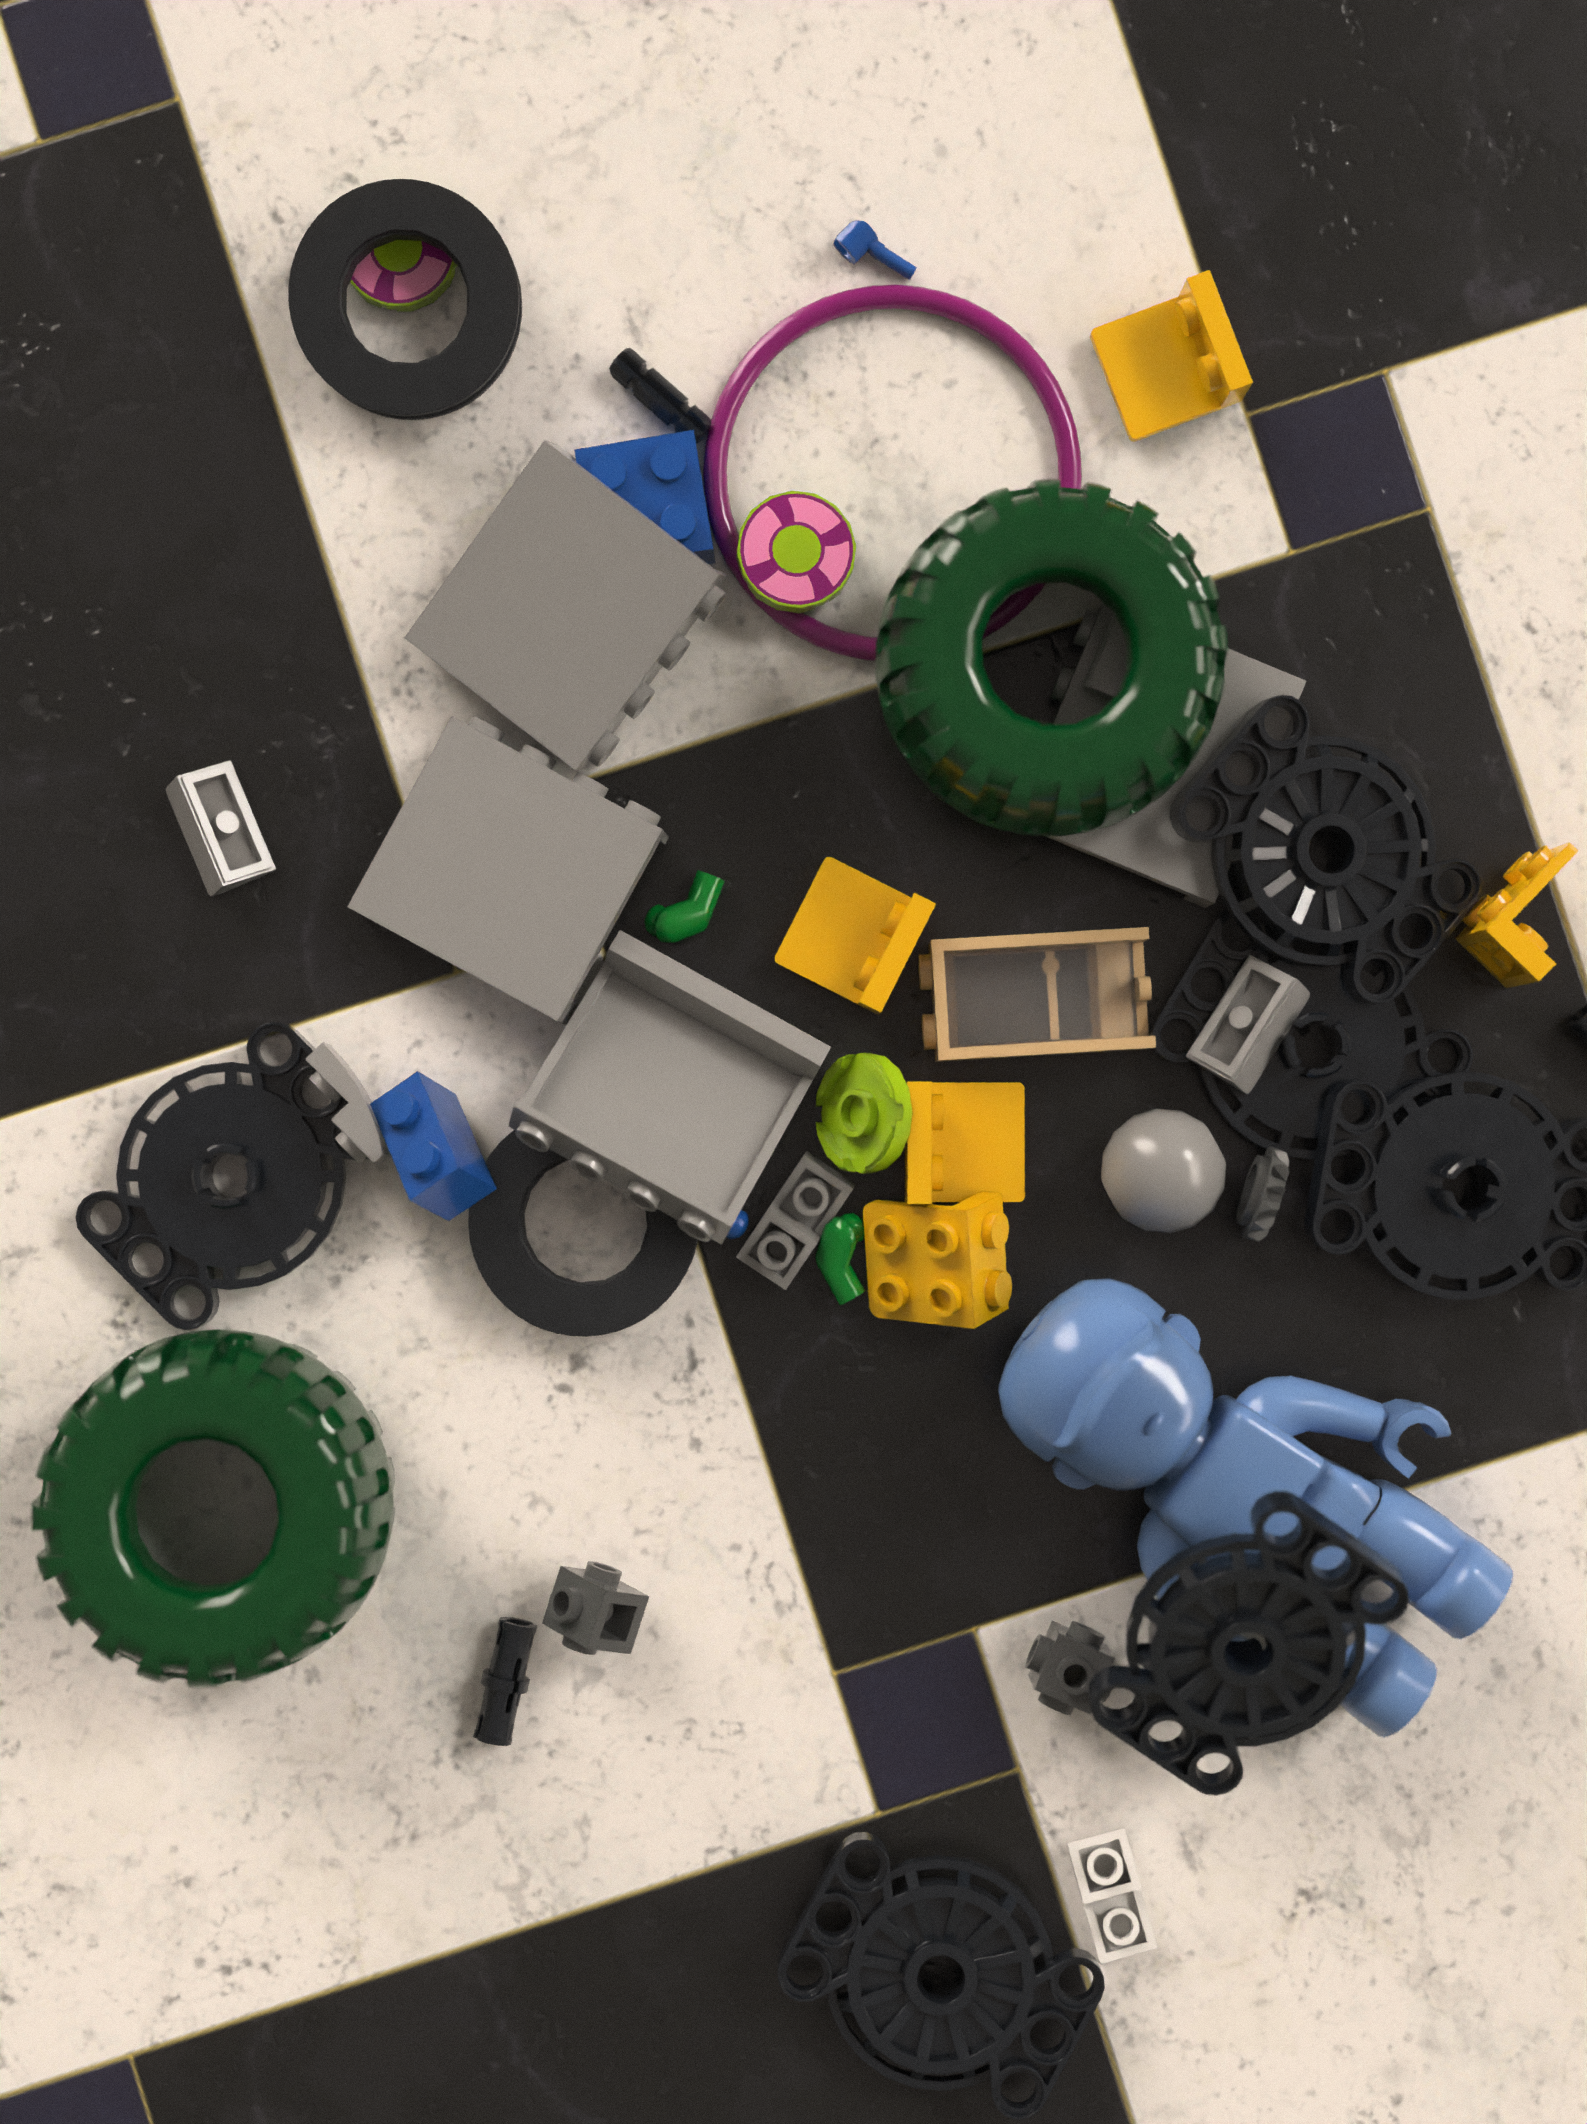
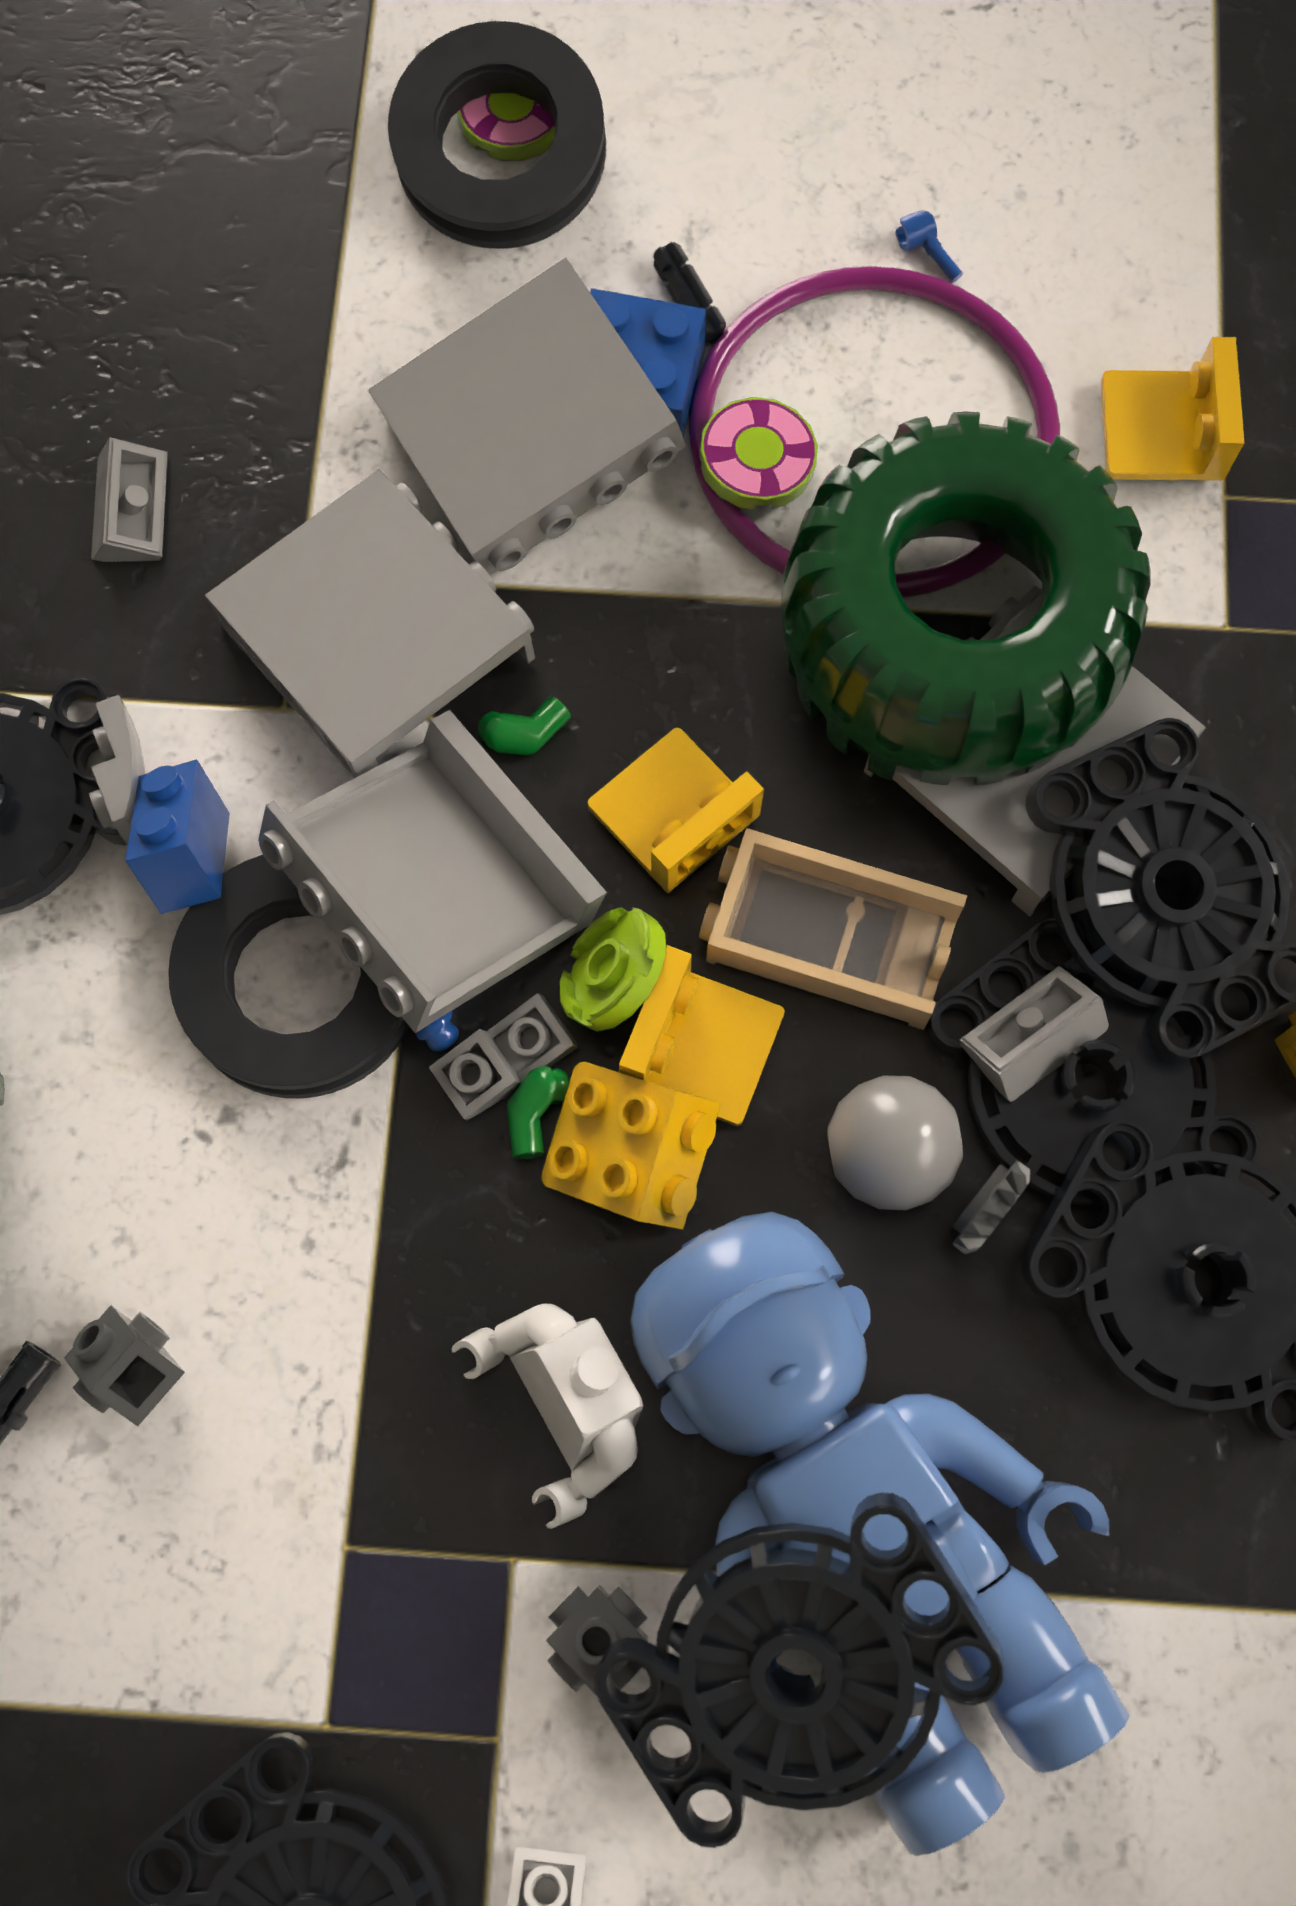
camera: 20 degrees right, 15 degrees down
none -> white torso [452,1304,644,1529]

